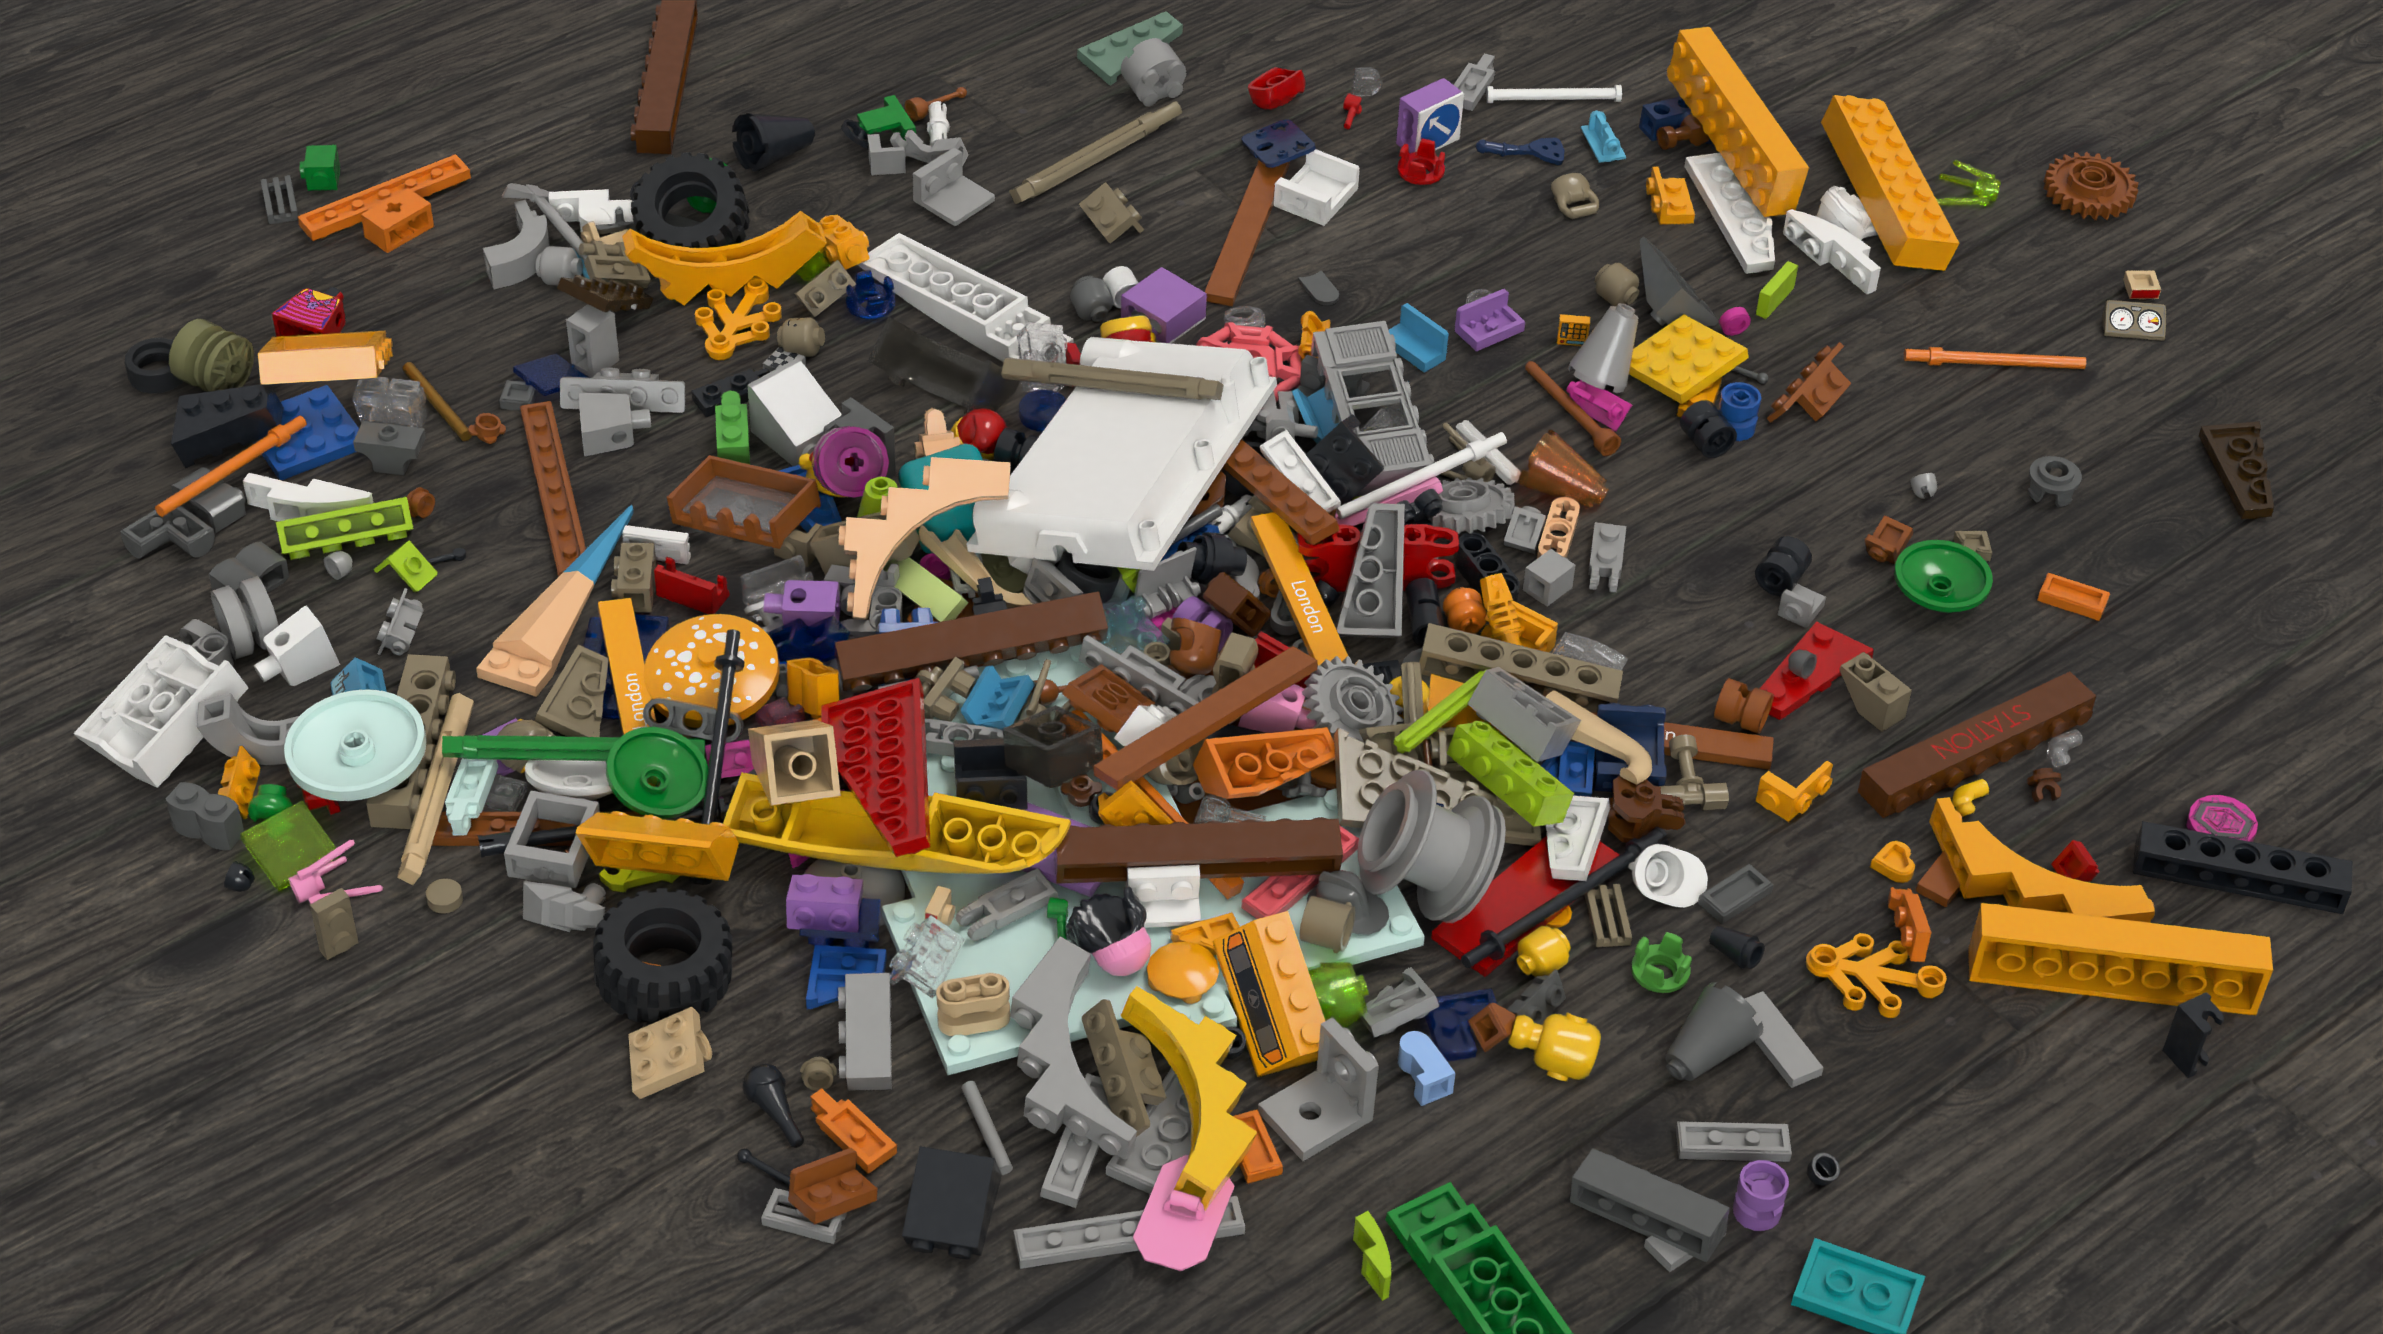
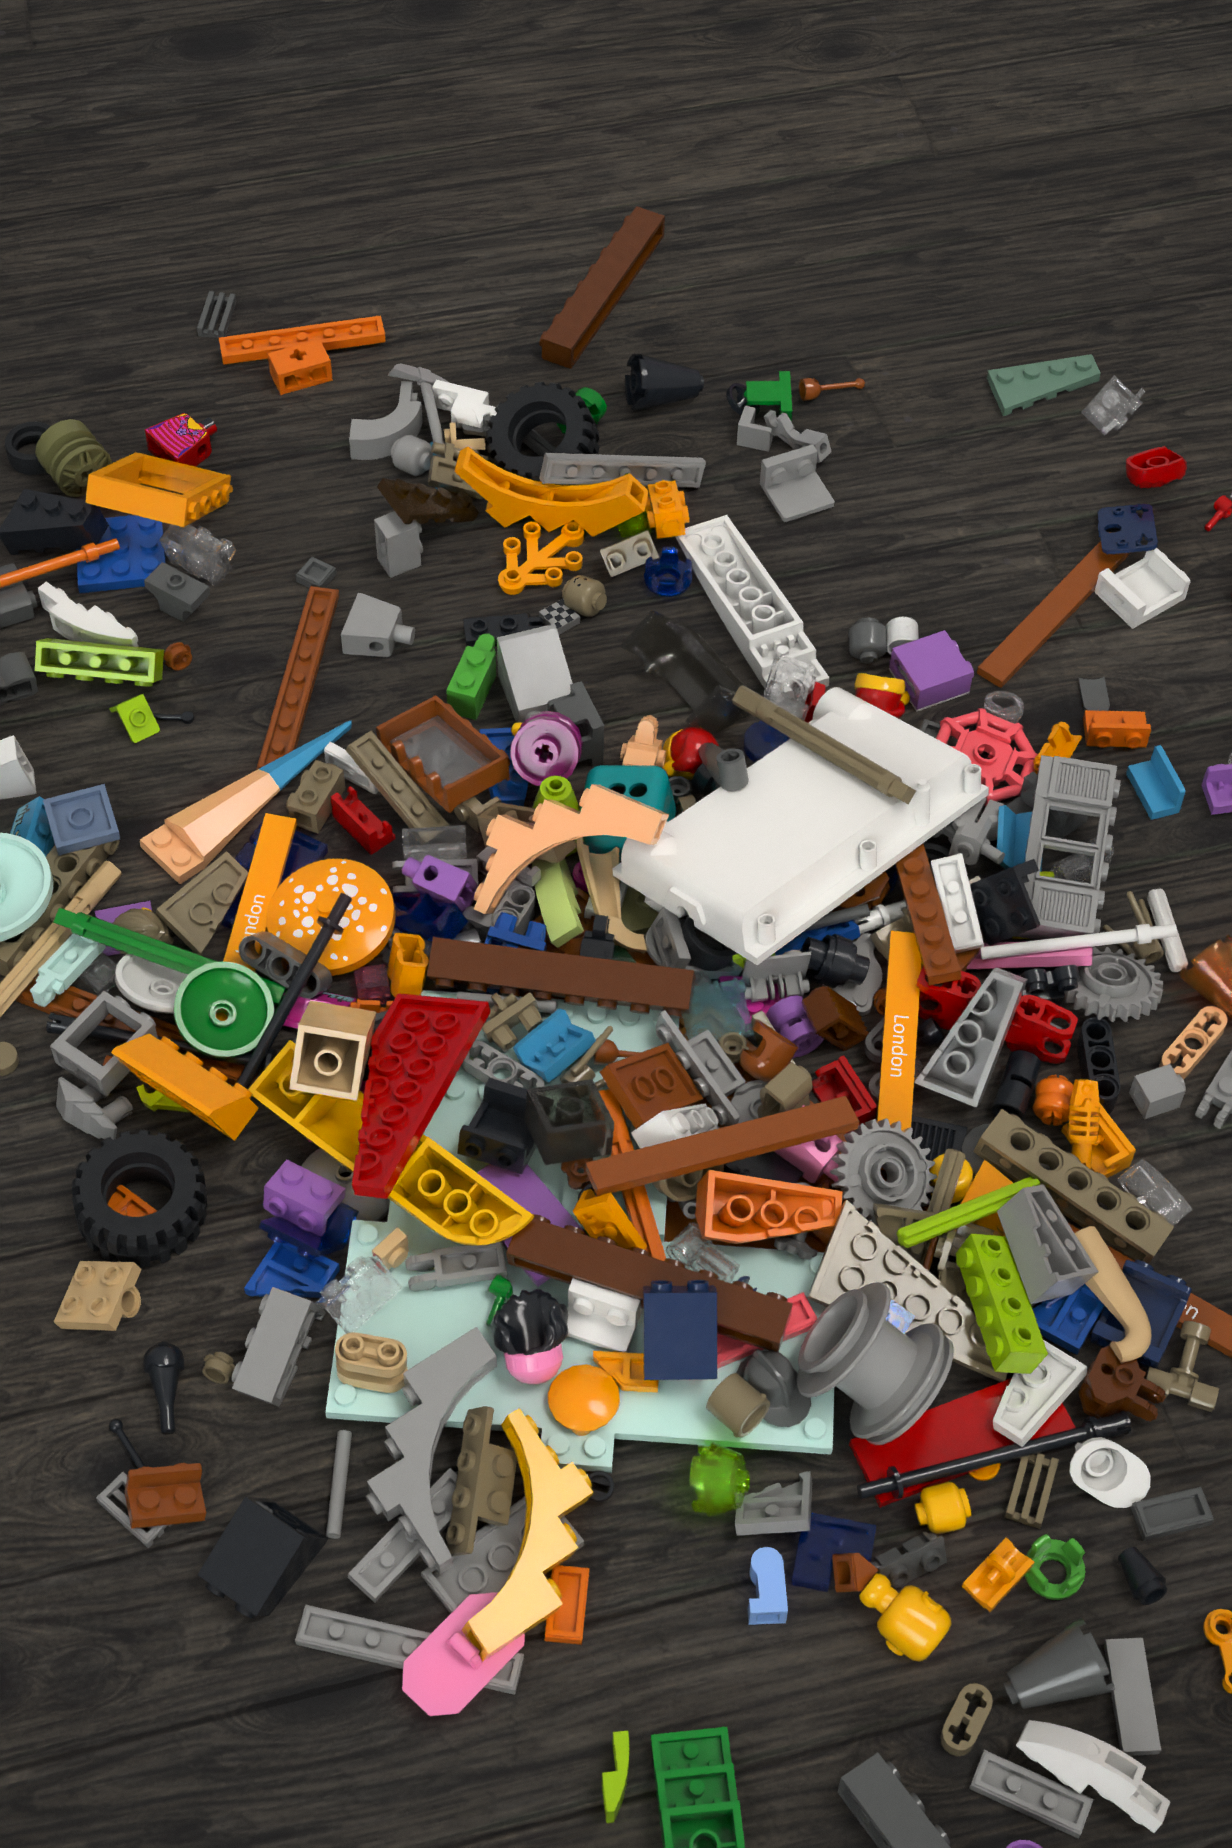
camera: 25 degrees right, 10 degrees up
green brick [300,145,340,191] -> none
light grey hinge [324,551,353,580] -> none
light grey hinge [376,588,424,655] -> none
pearl gold bar [402,362,472,441] -> none
dark orange plate [468,413,506,444] -> none
clear blue piece [513,353,588,396] -> none
light grey bracket [560,368,685,413] -> none
orange hinge [810,1088,897,1174] -> none
white pin [927,101,950,147] -> none
dark tan piece [1009,101,1182,204] -> none
dark tan bracket [1079,182,1144,244] -> none
light grey brick [1121,38,1186,107] -> none
light orange slope [1212,911,1325,1077] -> none
light grey bracket [1258,1017,1379,1161] -> none
light grey bracket [1504,506,1546,554] -> none
none -> sand blue tile [43,784,120,856]
none -> dark tan tile [346,730,449,845]
none -> light grey tile [539,453,706,488]
none -> dark blue panel [643,1280,717,1380]
none -> dark grey piece [699,742,749,791]
none -> dark tan beam [940,1683,993,1756]
none -> light orange hips [962,1538,1035,1612]
none -> white slope [1016,1720,1170,1833]
none -> clear bracket [1081,375,1146,435]
none -> orange bracket [1083,710,1151,748]

